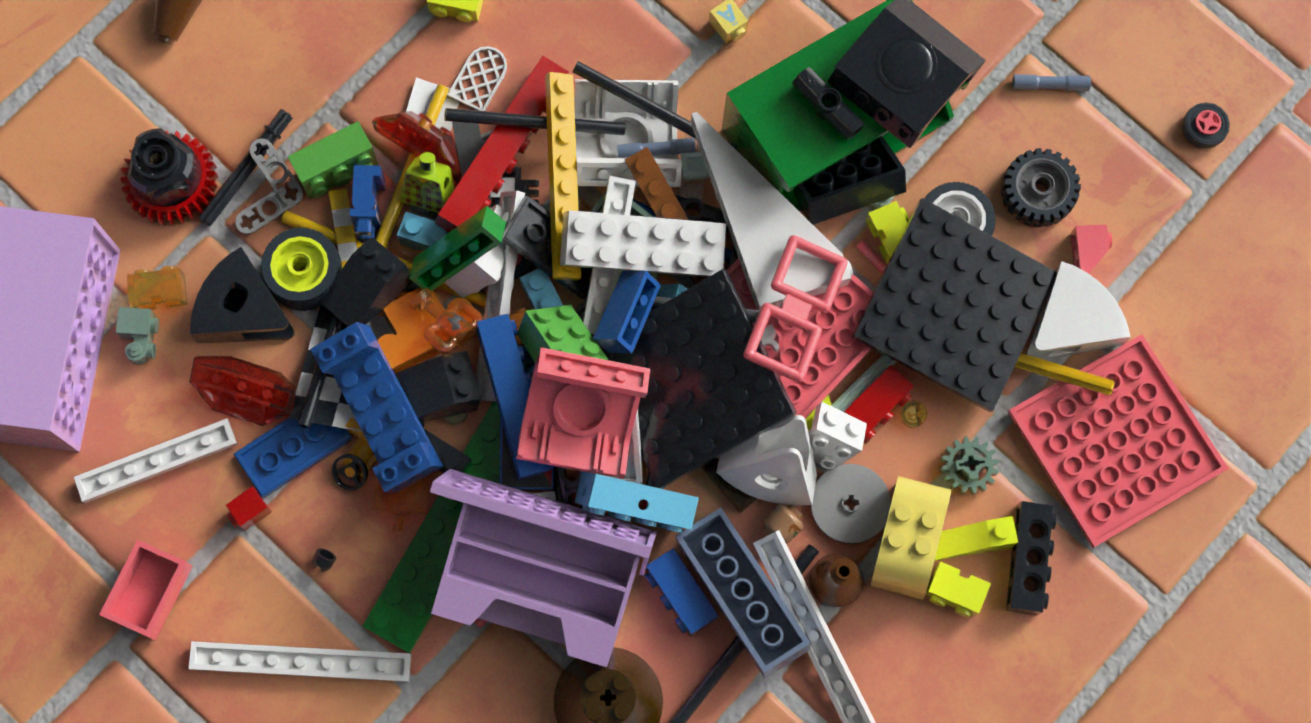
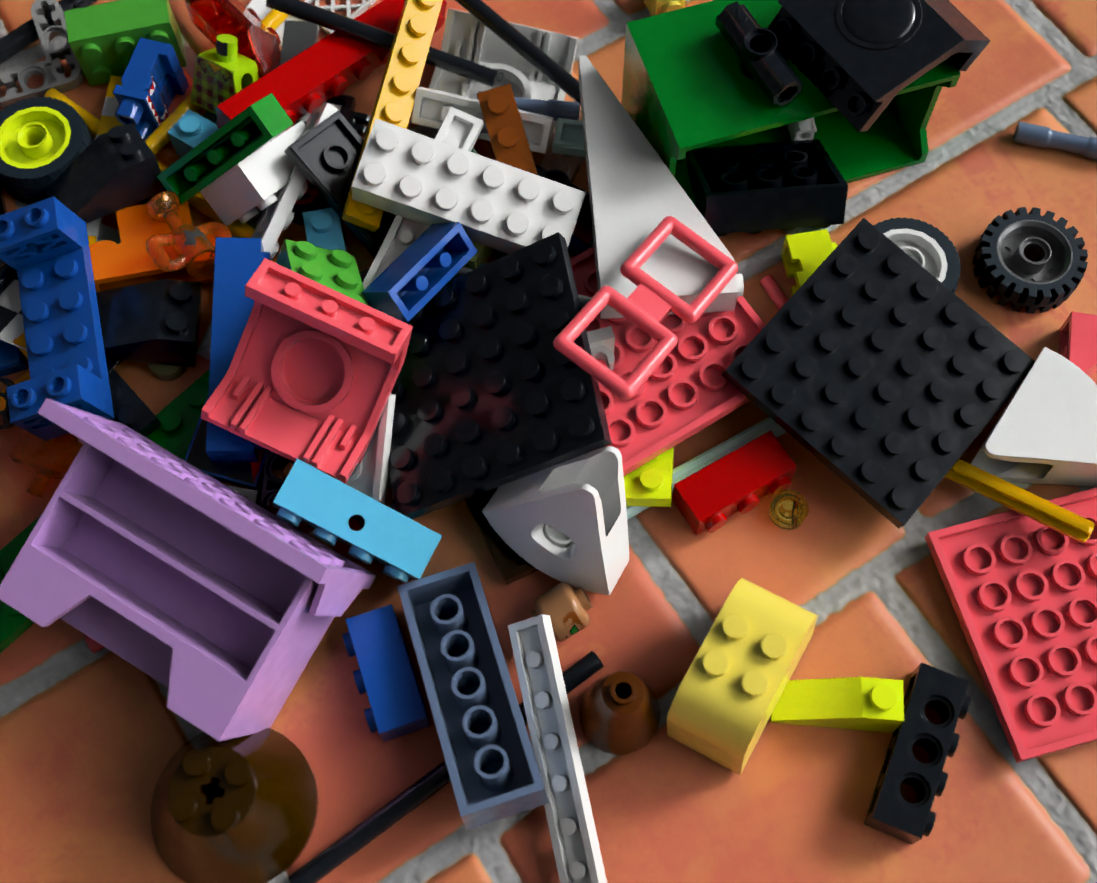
camera: 20 degrees right, 10 degrees down
white bracket [808,402,867,469] -> none
light grey piece [811,464,891,544] -> none
neon yellow brick [925,562,991,618] -> none
sand green gear [940,436,999,495] -> none

